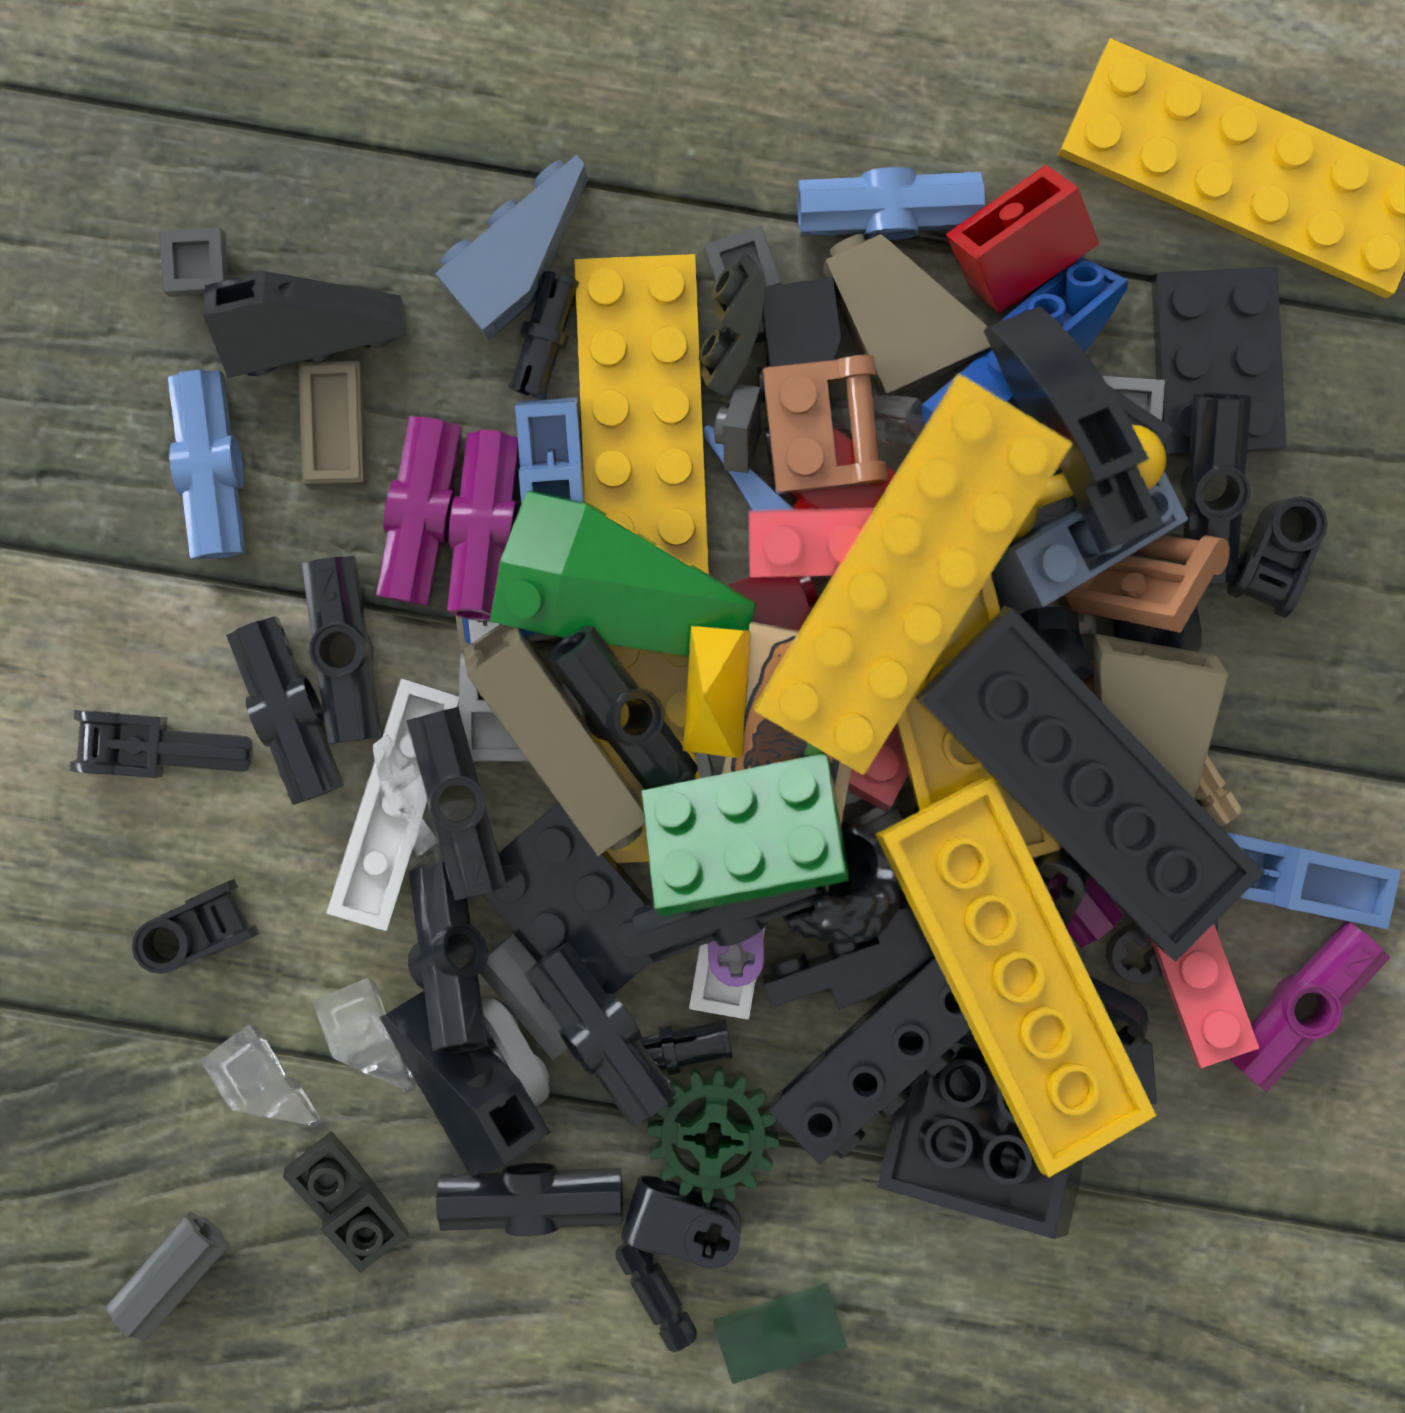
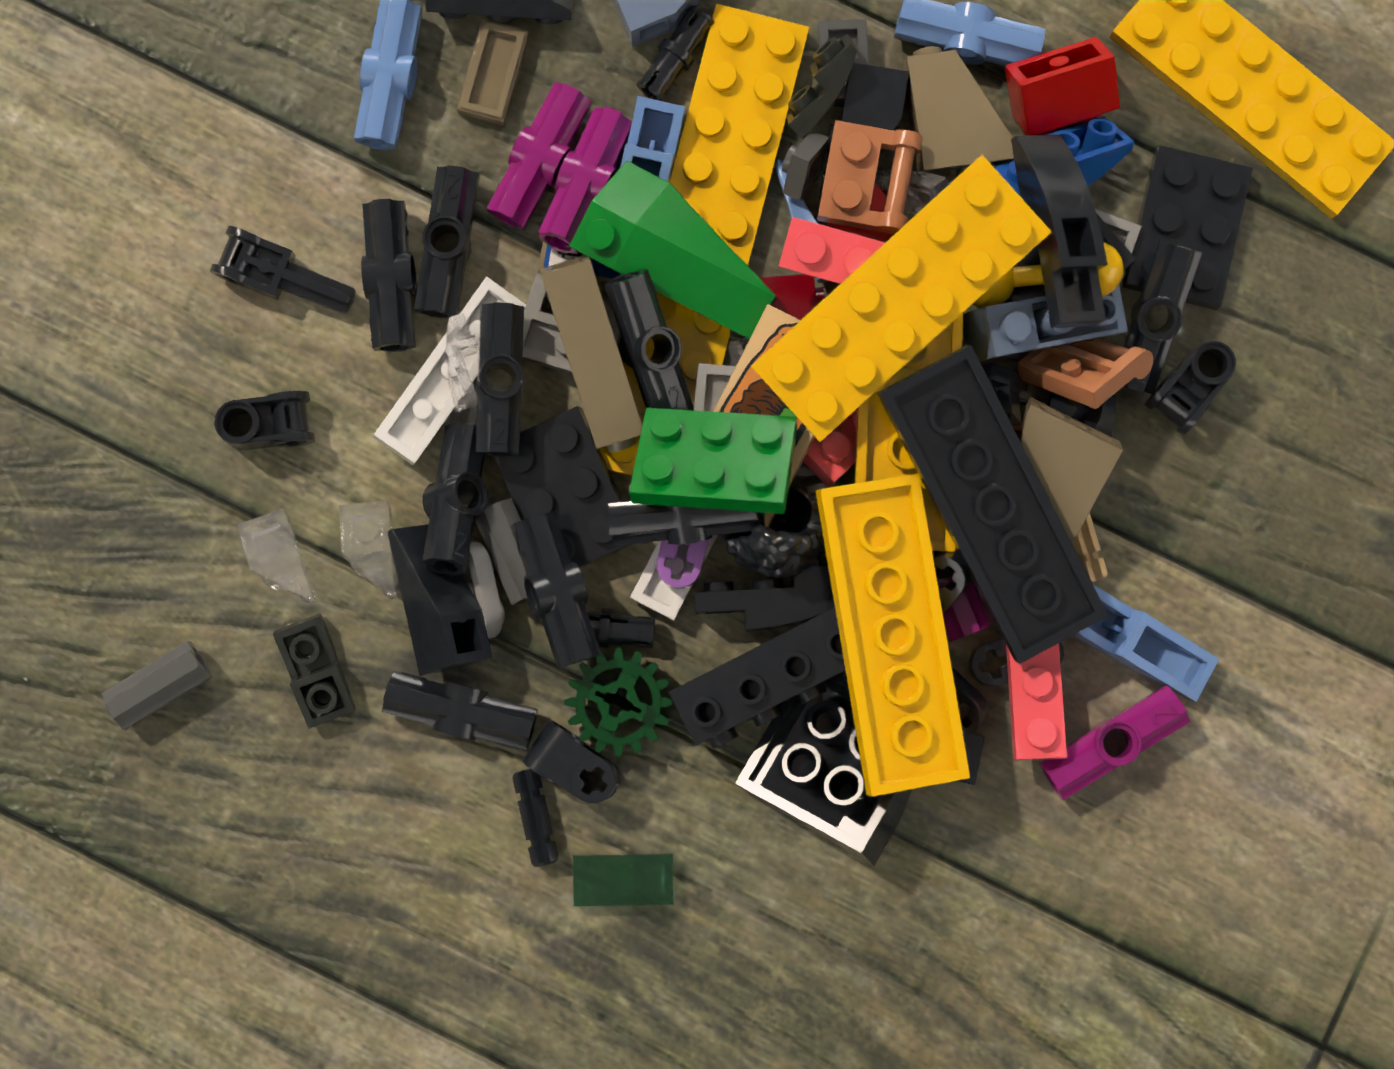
camera: 10 degrees right, 5 degrees down
yellow slope [683,626,751,758] -> none

